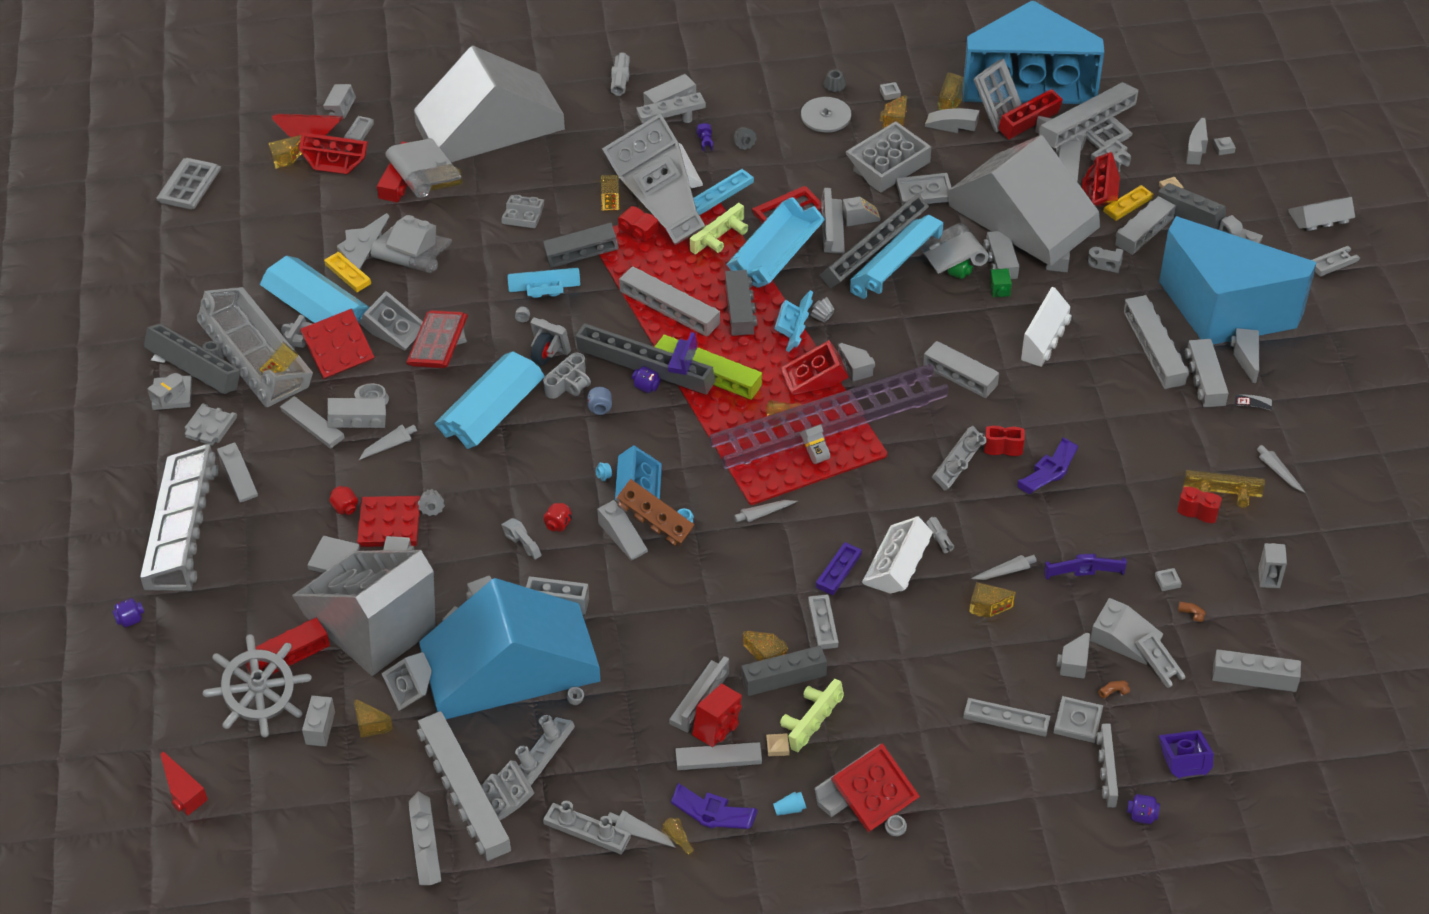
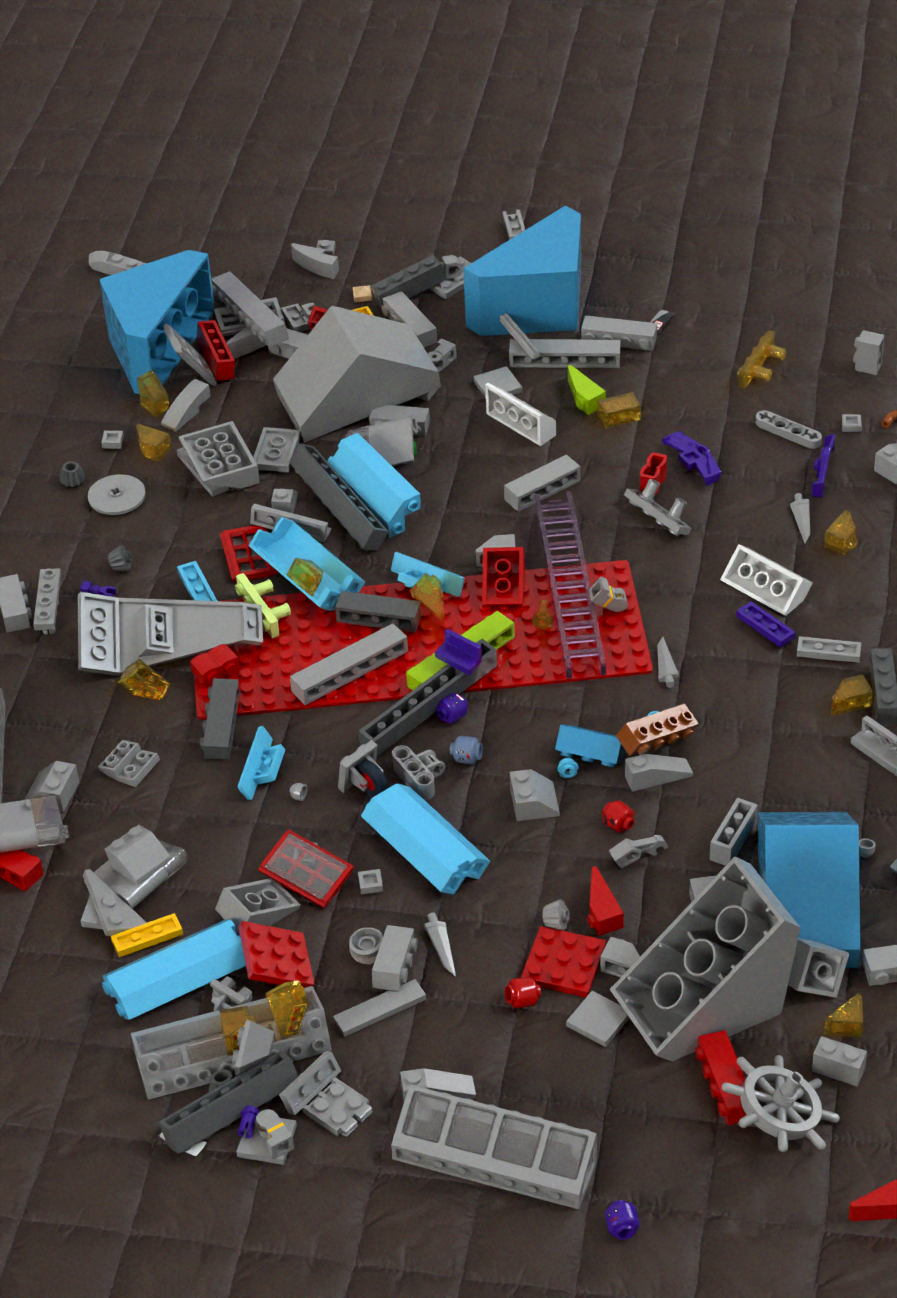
camera: 70 degrees left, 5 degrees down
light grey piece [810,297,835,322] -> none
light grey axle [926,517,954,553] -> none
green brick [989,268,1012,297] -> none
red brick [1177,487,1222,523] -> none
light grey slope [1230,328,1259,383] -> none
light grey bar [1257,445,1305,492] -> none
light grey slope [1288,197,1355,231] -> none
none -> light grey slope [24,761,79,813]
none -> light grey brick [89,251,147,275]
none -> clear yellow slope [219,1006,255,1056]
none -> light grey slope [231,1020,274,1077]
none -> dark purple pin [237,1105,259,1139]
none -> light grey plate [279,1051,341,1115]
none -> clear yellow slope [286,558,323,596]
none -> light grey plate [358,869,383,894]
none -> clear yellow slope [409,573,444,621]
none -> light grey tile [473,366,522,398]
none -> light grey axle [500,313,540,360]
none -> light grey slope [510,769,560,821]
none -> lime slope [568,365,606,415]
none -> red slope [587,866,624,936]
none -> clear yellow brick [597,392,641,428]
none -> light grey beam [756,410,822,449]

